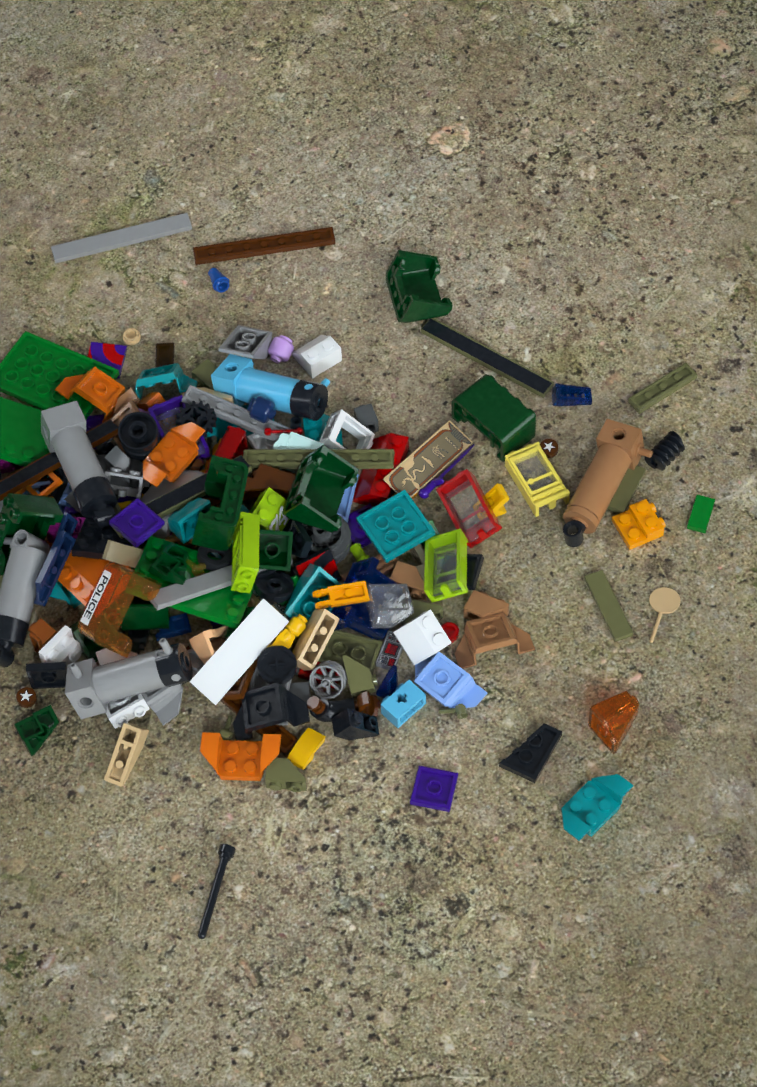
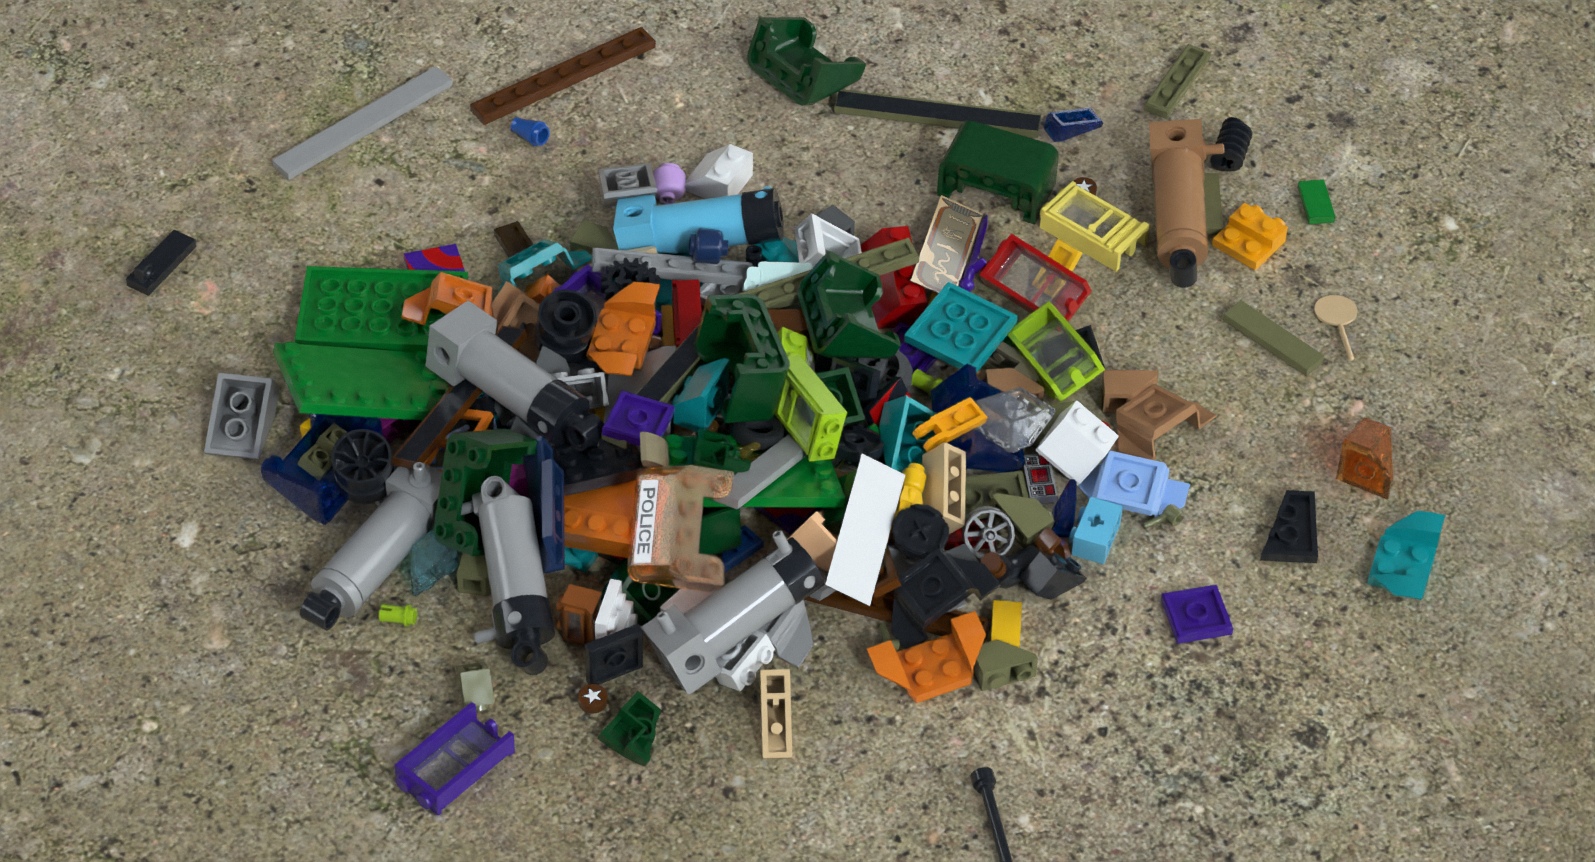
camera: 30 degrees left, 10 degrees down
tan plate [123,328,141,345] -> none
red hinge [264,427,303,436] -> none

